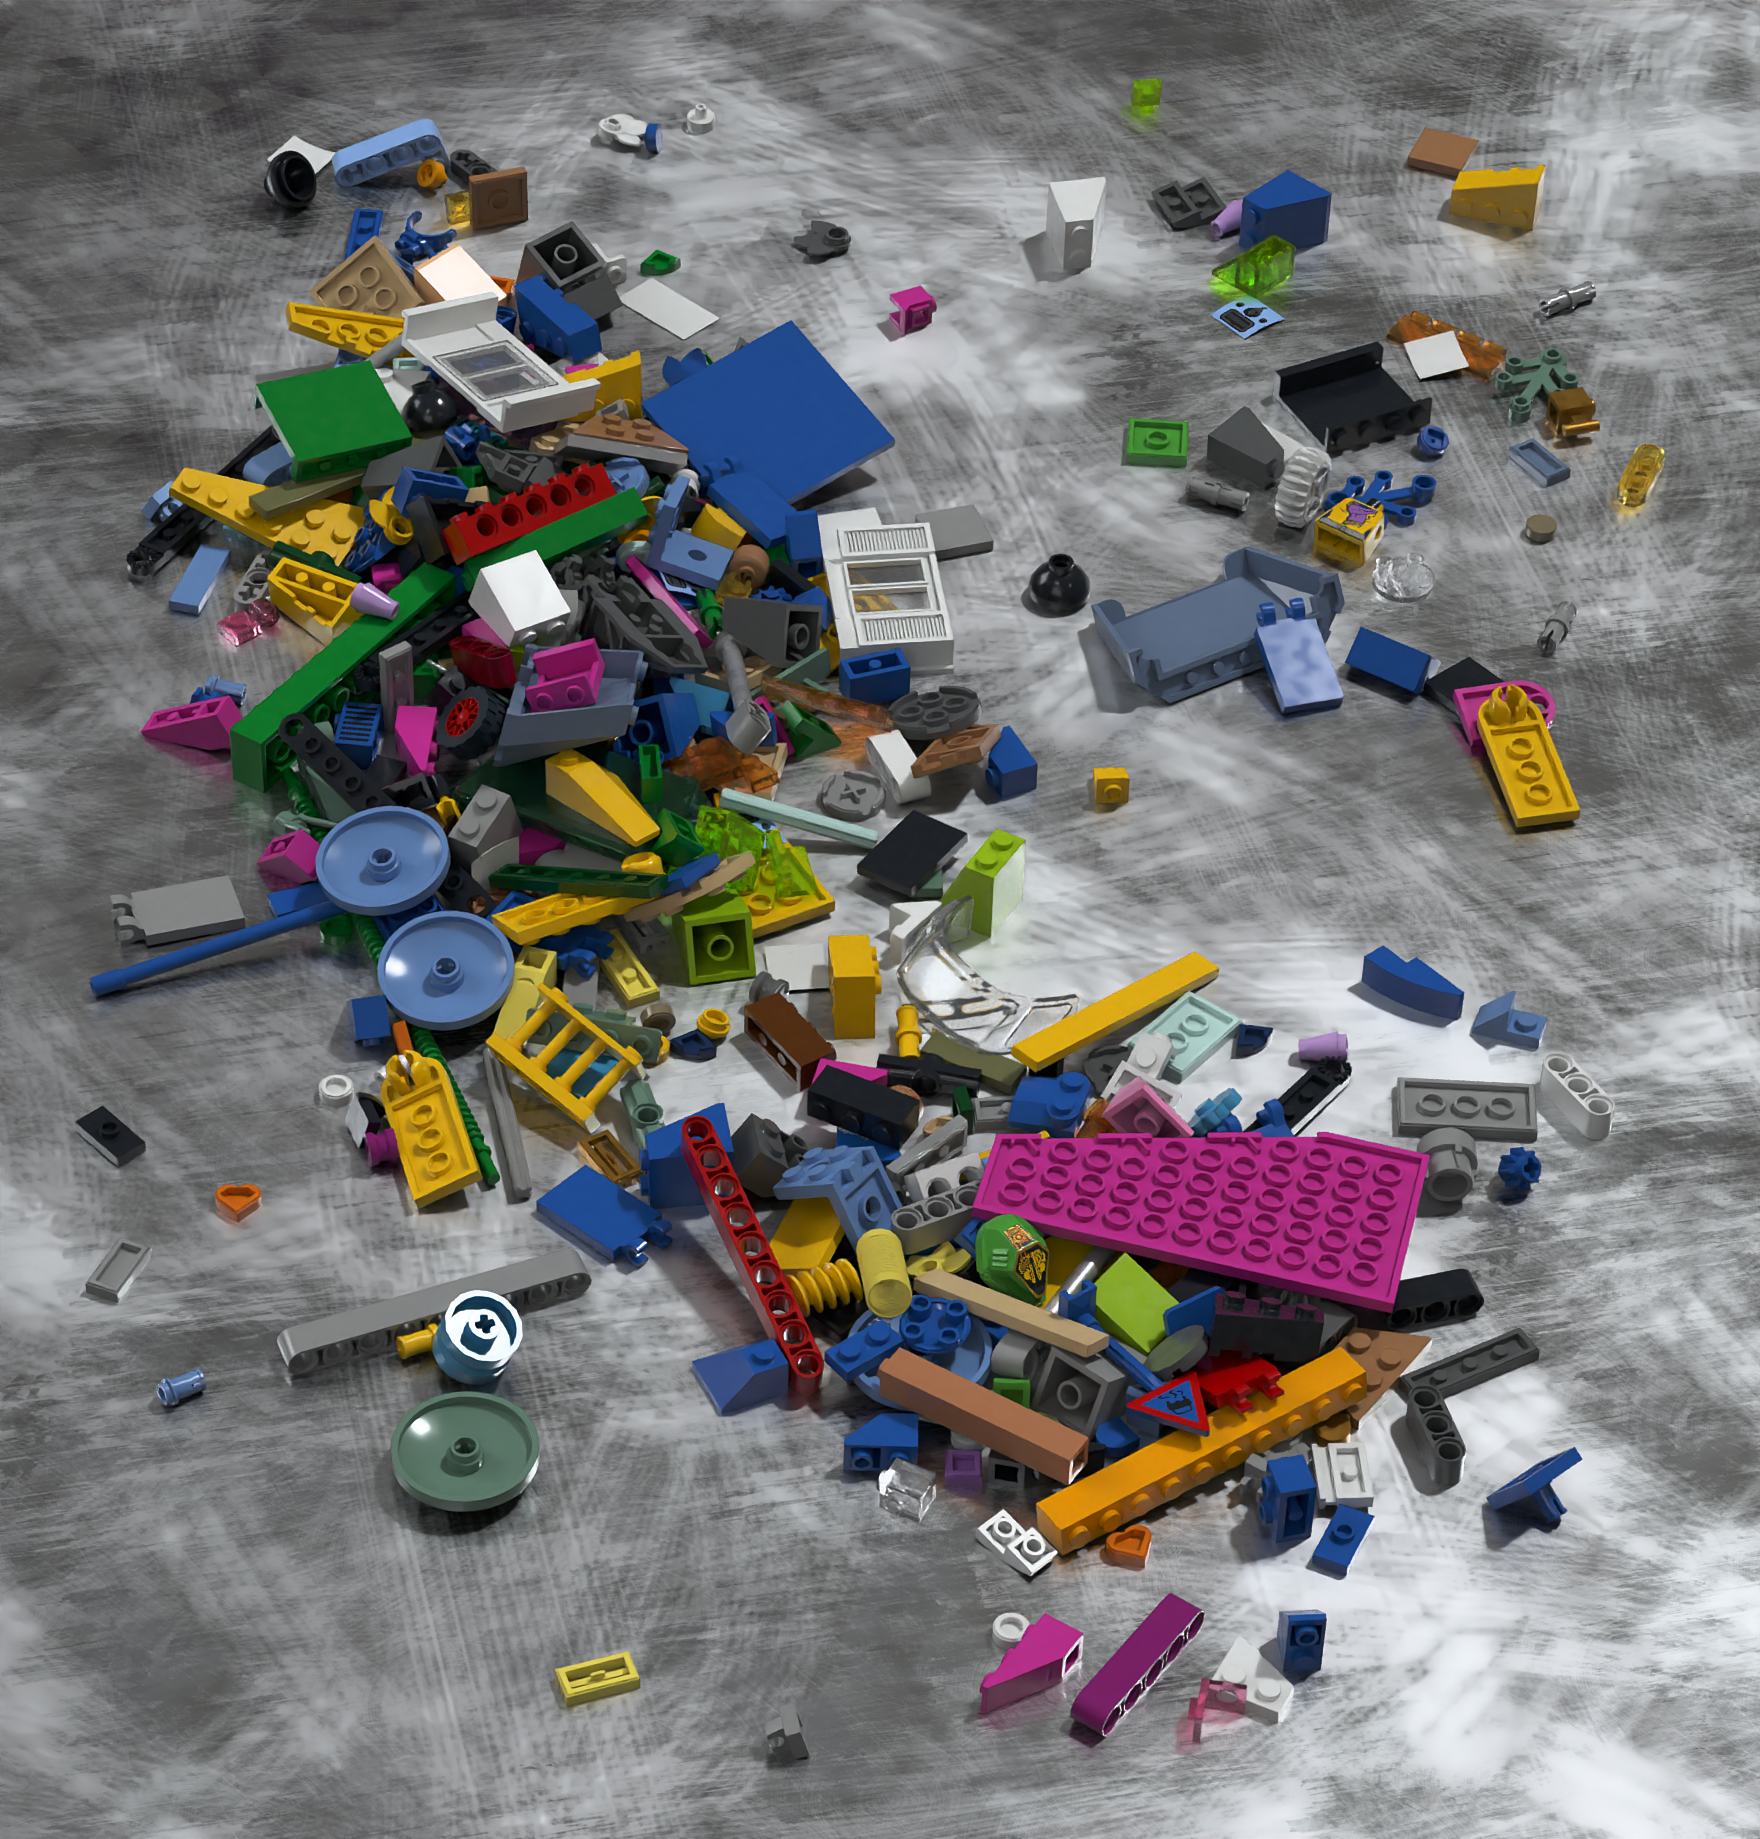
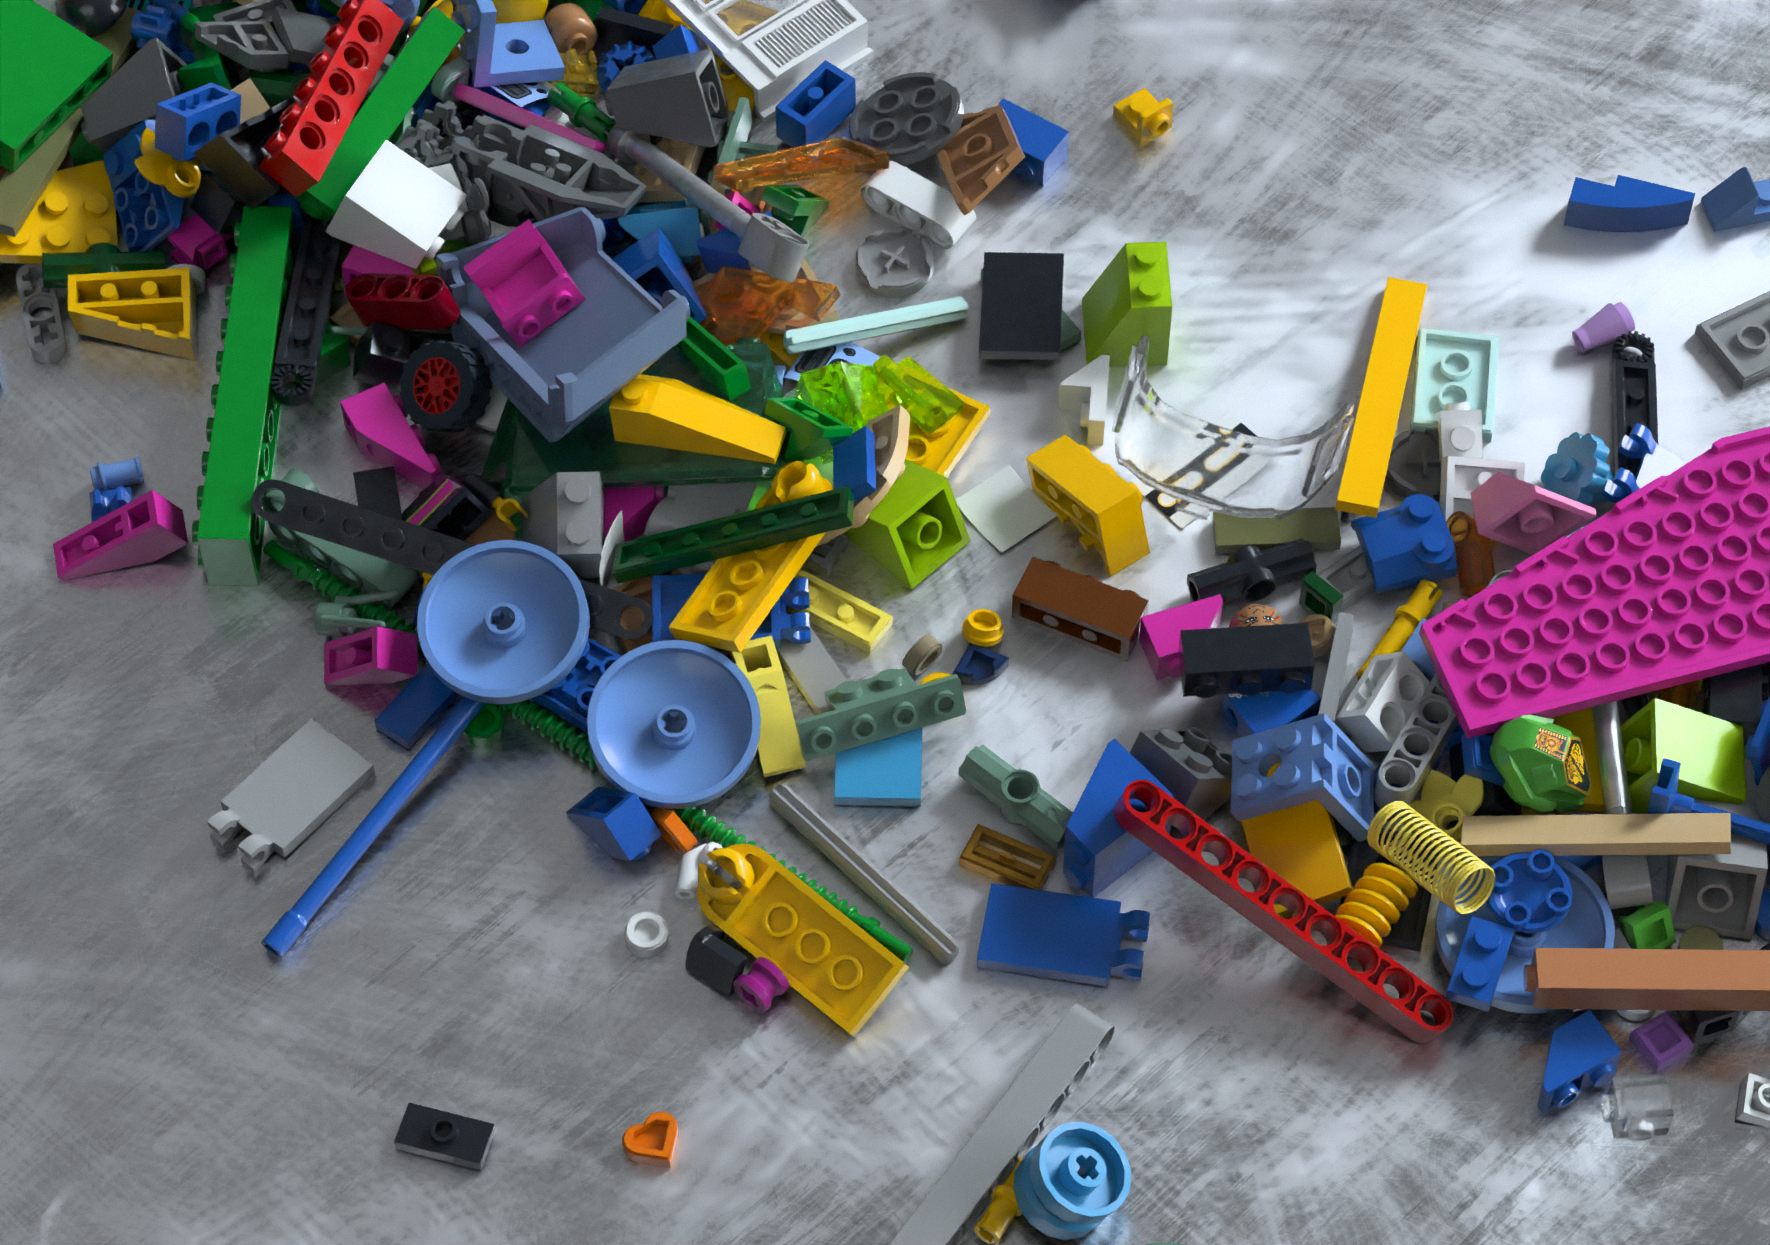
camera: 30 degrees left, 15 degrees up
clear pink plate [217,598,280,648] -> none
blue brick [334,701,384,770] -> none
lavender cone [350,582,400,620] -> none
light grey tile [379,641,415,733] -> none
yellow fence [486,982,647,1135] -> none
blue slope [692,1339,789,1415] -> none
flat silver wheel [749,971,790,1003] -> none
yellow pin [895,1005,922,1059] -> none
dark blue tile [1236,1024,1273,1056] -> none

